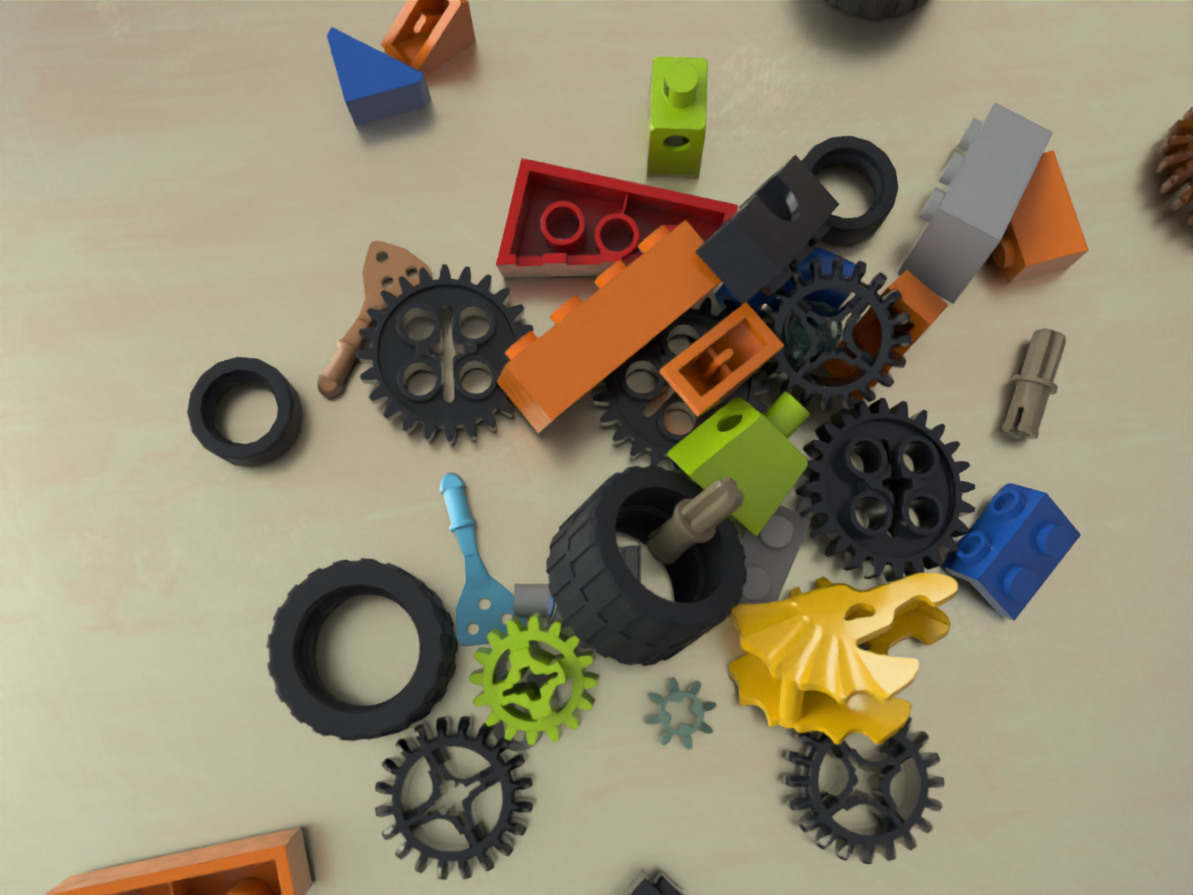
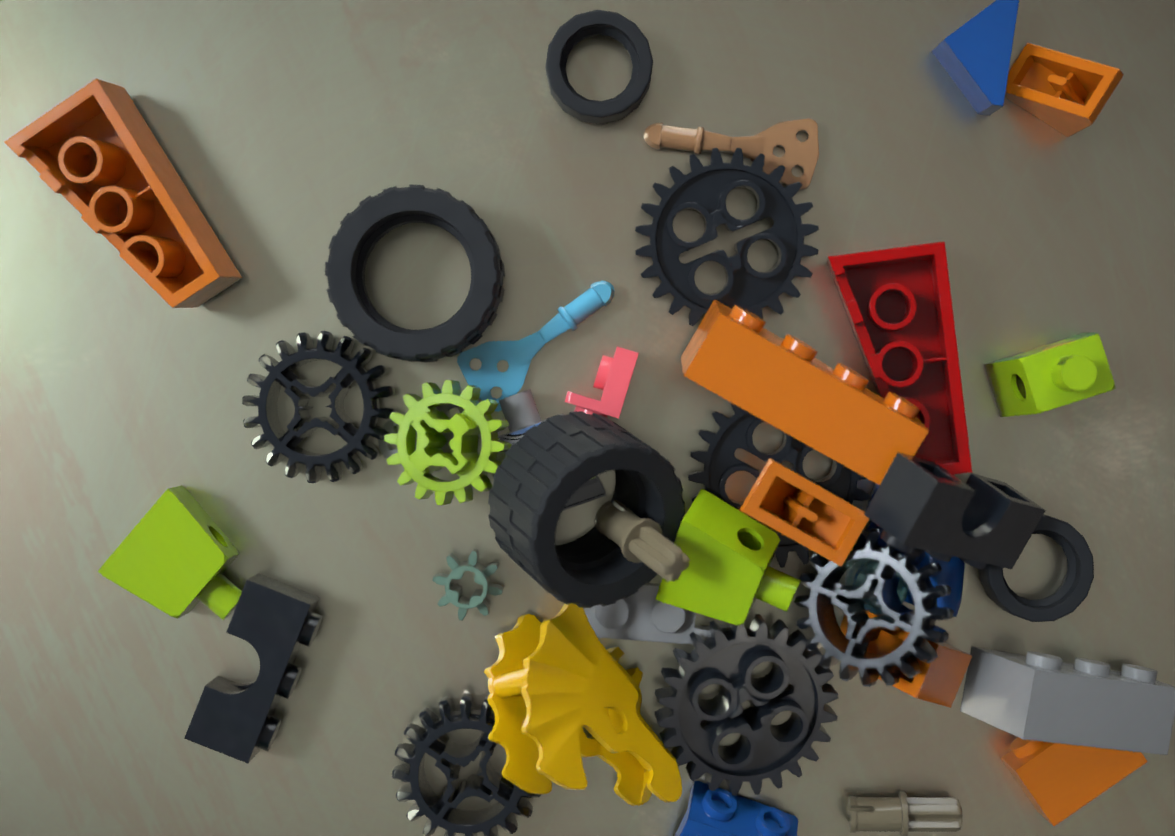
camera: 70 degrees right, 10 degrees up
none -> coral bracket [564,346,639,419]

